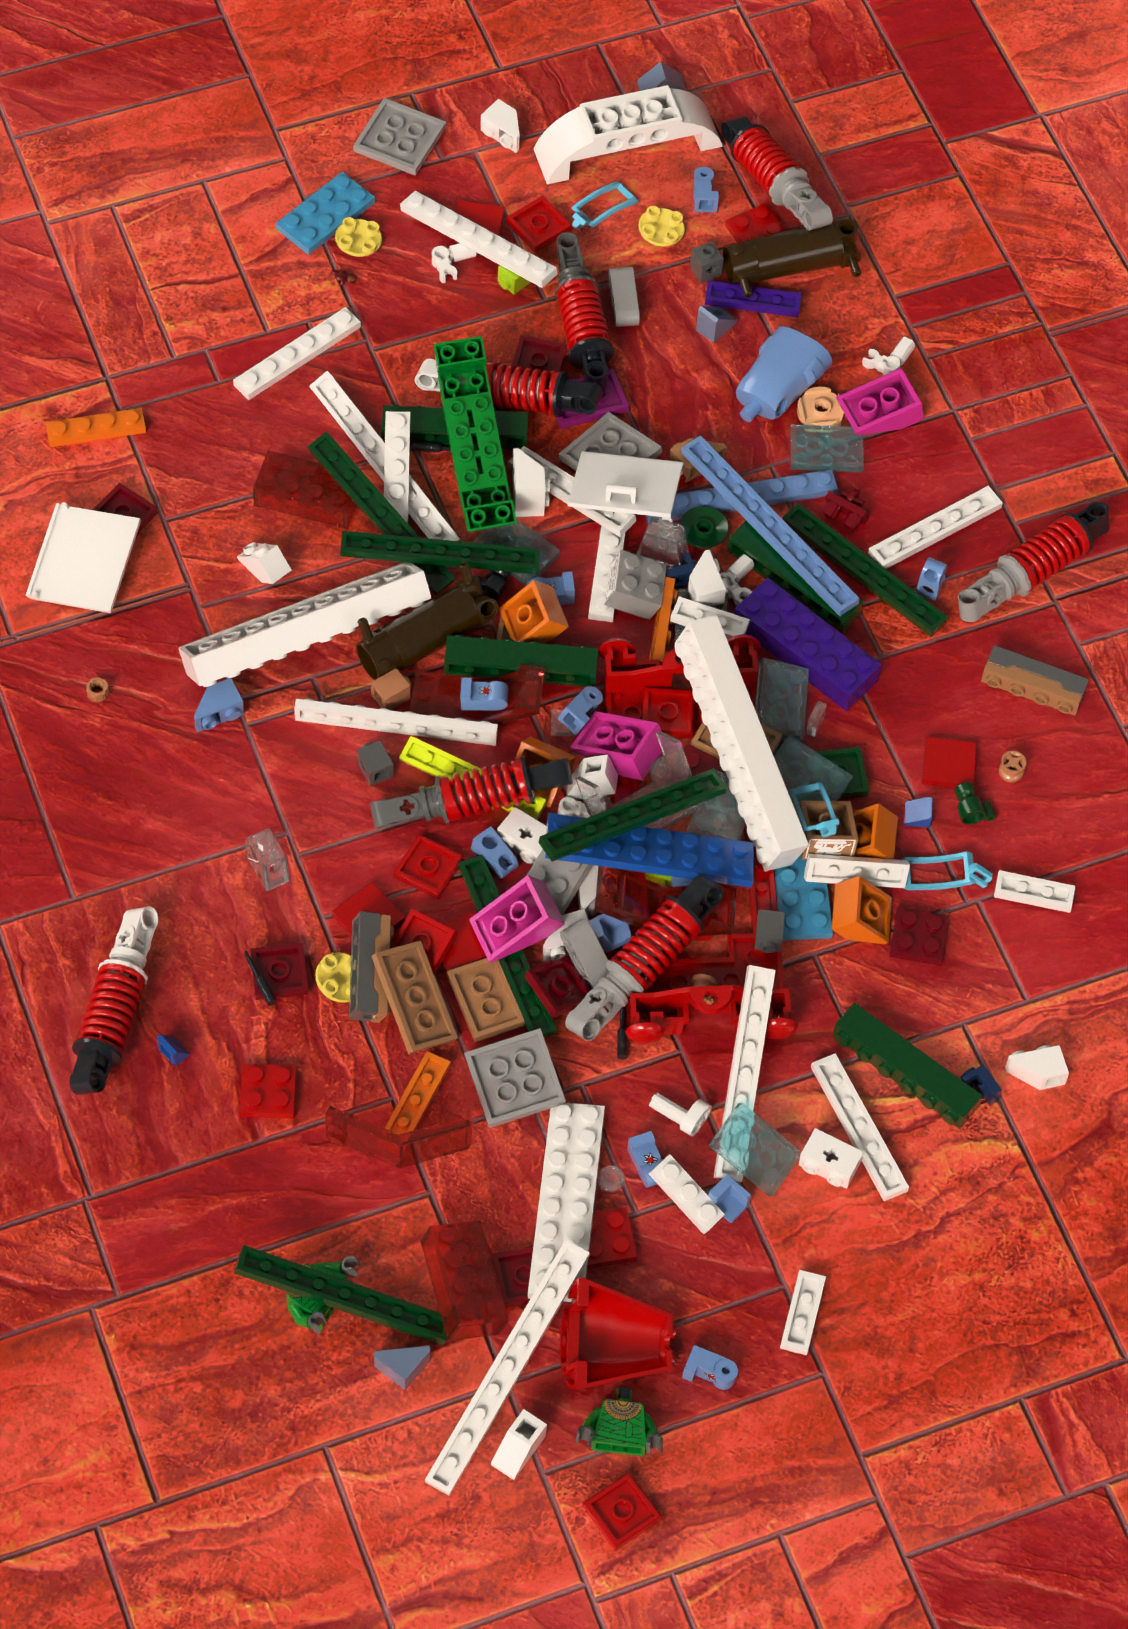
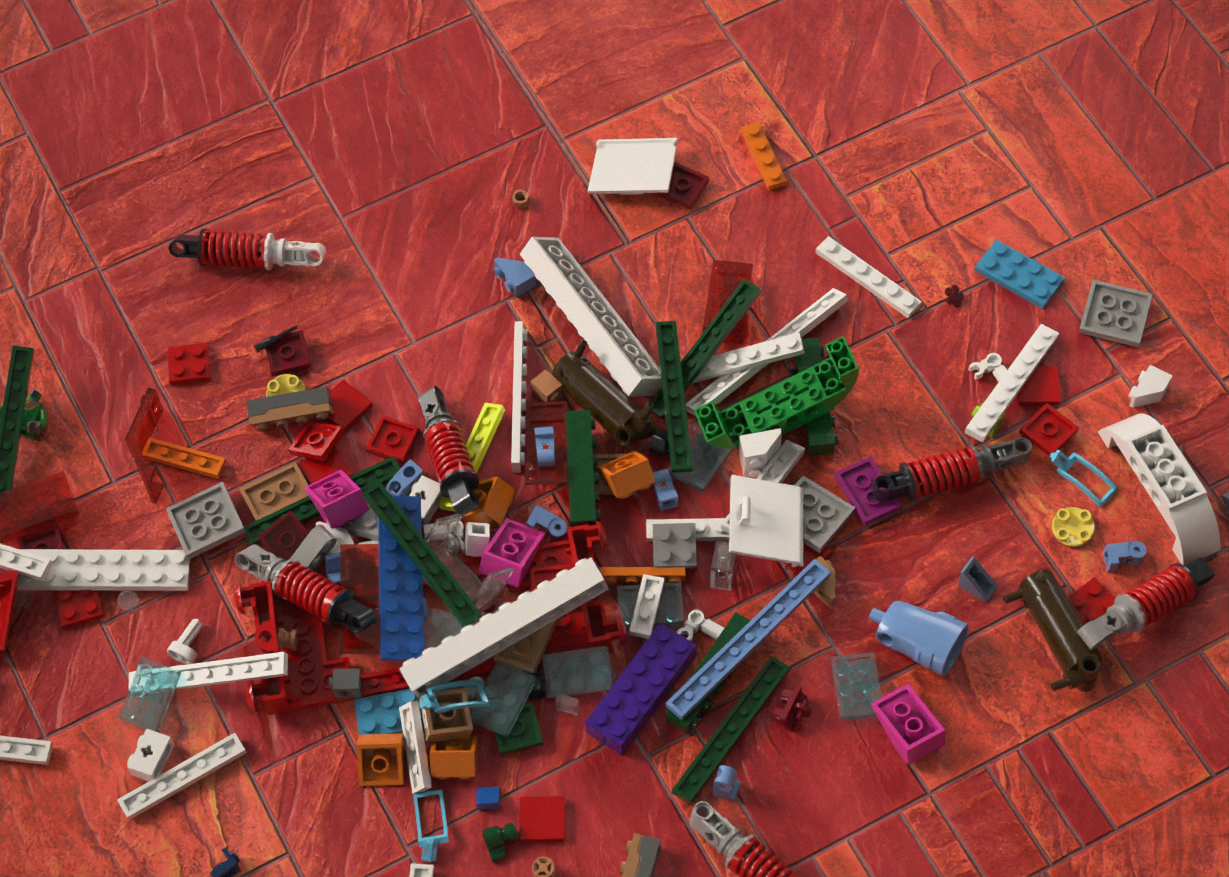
camera: 90 degrees right, 0 degrees up
blue slope [157,1034,190,1066] -> none
white slope [237,542,291,584] -> none
clear torso [245,829,290,892] -> none
light yellow dish [335,217,382,257] -> none
dark grey brick [357,740,393,786] -> none
medium nougat plate [371,941,458,1054] -> none
piece [415,359,603,417] -> none
dark red plate [512,335,567,372] -> none
light grey beam [608,267,639,327] -> none
medium blue leg [627,1131,662,1188] -> none
medium blue plate [646,470,838,524] -> none
white plate [648,1154,725,1234] -> none
dark blue bracket [665,552,697,589] -> none
dark green dish [679,506,728,549] -> none
white slope [688,550,728,606] -> none
dark grey brick [690,241,723,284] -> none
dark purple plate [705,281,802,318] -> none
medium blue panel [708,1174,751,1223] -> none
light nougat plate [797,387,845,431] -> none
dark green brick [833,1003,983,1129] -> none
white bar [862,337,915,376] -> none
white plate [868,486,1003,569] -> none
dark red plate [889,907,948,966] -> none

